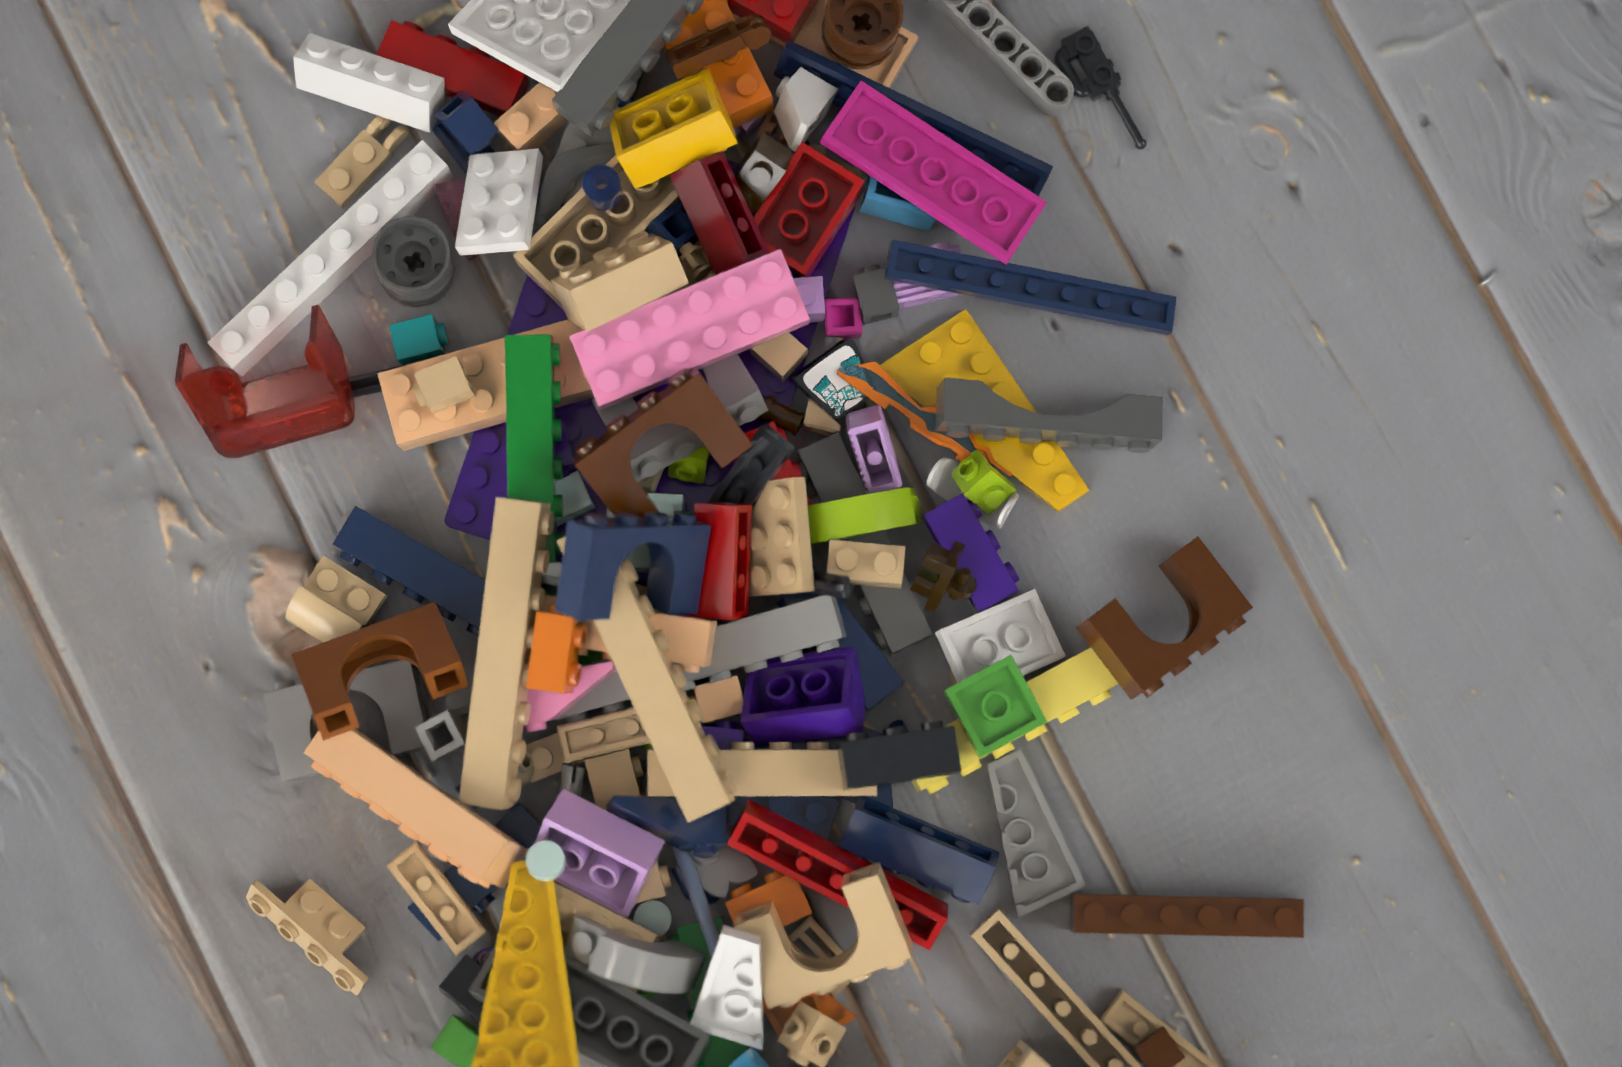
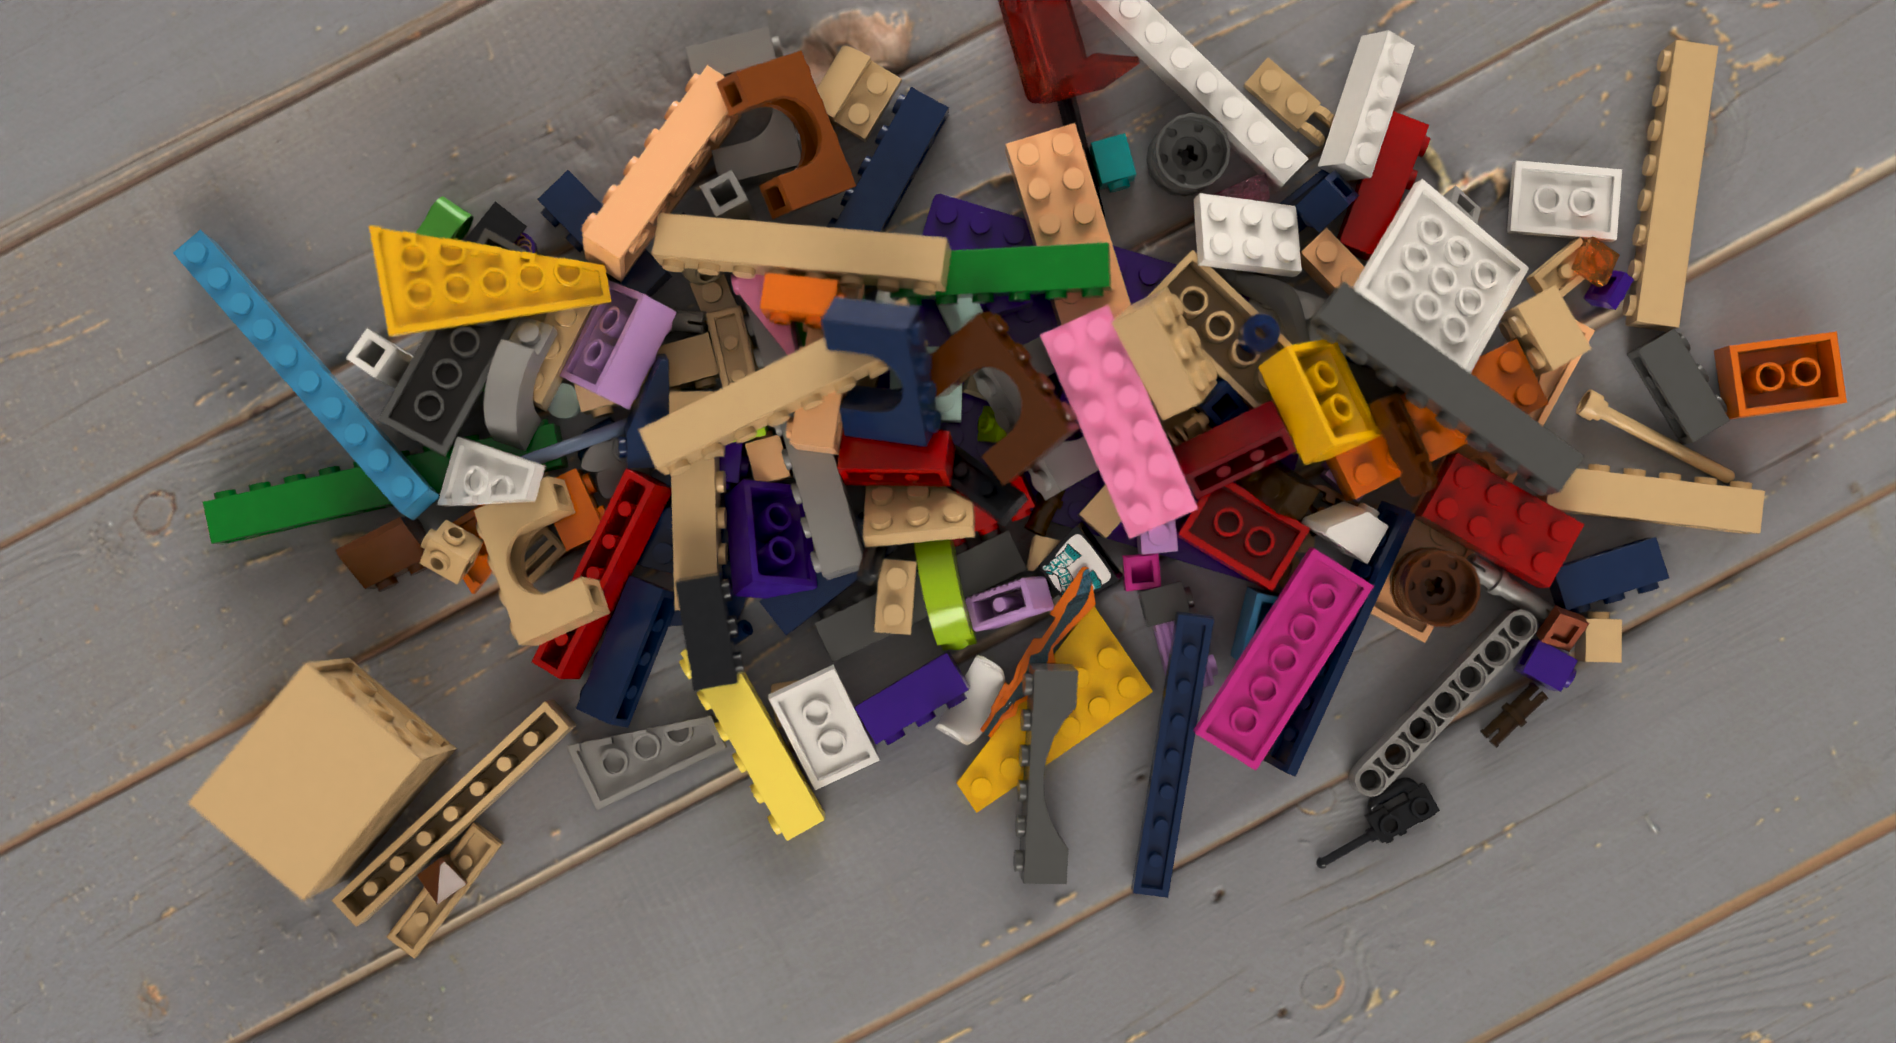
camera: 90 degrees right, 5 degrees up
tan bracket [246,879,369,996] -> none
tan tile [386,841,487,956] -> none
tan brick [412,356,476,414] -> none
light aqua tile [526,840,565,881] -> none
dark brown hips [910,541,977,613] -> none
bright green plate [943,655,1047,758] -> none
lime bracket [951,450,1017,515] -> none
reddish brown brick [1070,893,1304,938] -> none
reddish brown arch [1076,536,1253,700] -> none

